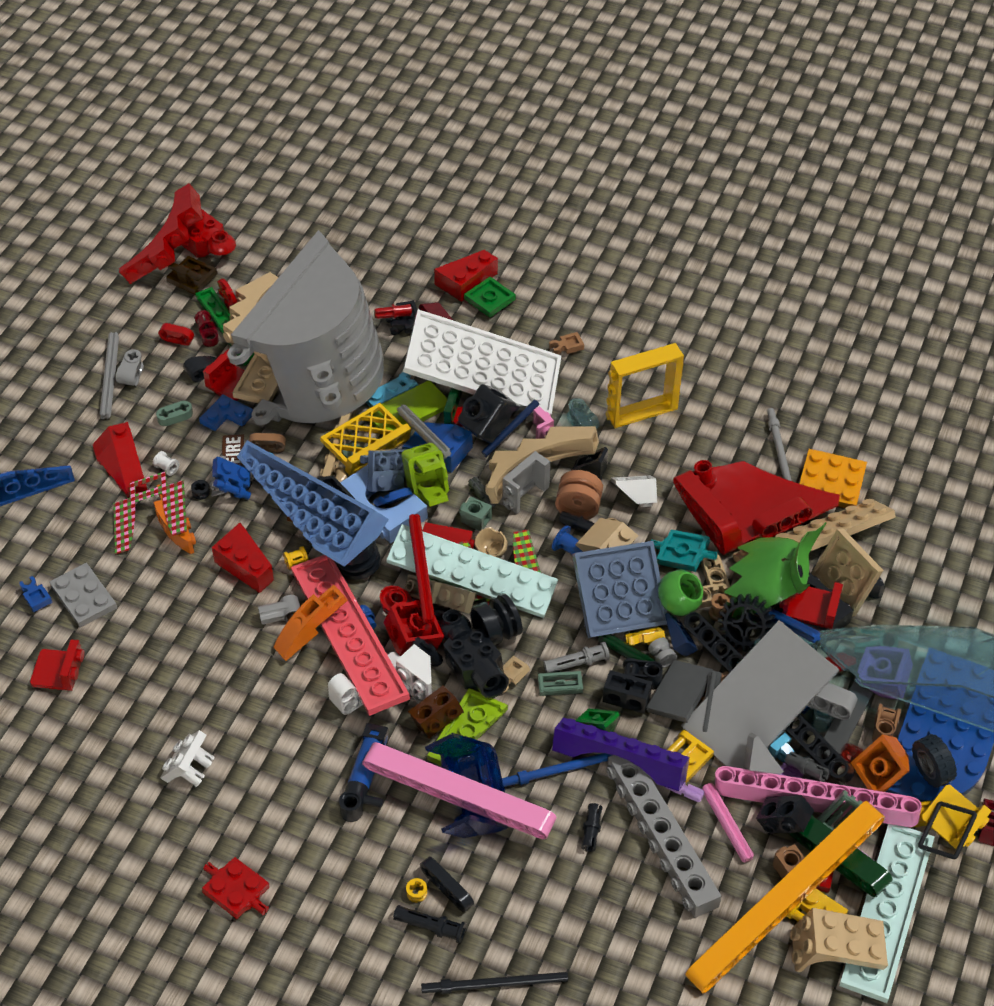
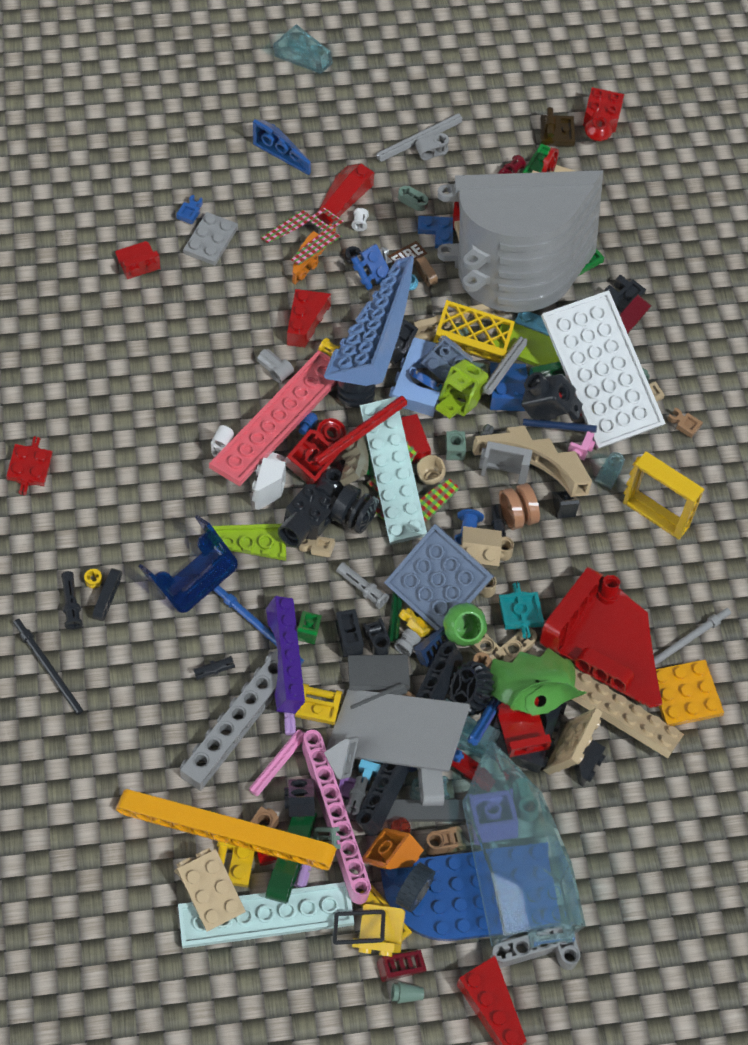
camera: 55 degrees right, 10 degrees up
red arch [119,183,202,284] -> none
red beam [158,323,195,346] -> none
white plate [160,730,215,787] -> none
orange slope [273,584,348,661] -> none
black piece [339,723,389,822] -> none
bright pink beam [362,742,557,840] -> none
red axle [374,304,412,319] -> none
reddish brown brick [408,685,464,738] -> none
black axle [412,637,443,667] -> none
red wedge [434,250,498,302] -> none
green plate [464,277,516,318] -> none
sand green tile [538,671,583,696] -> none
white slope [611,475,657,507] -> none

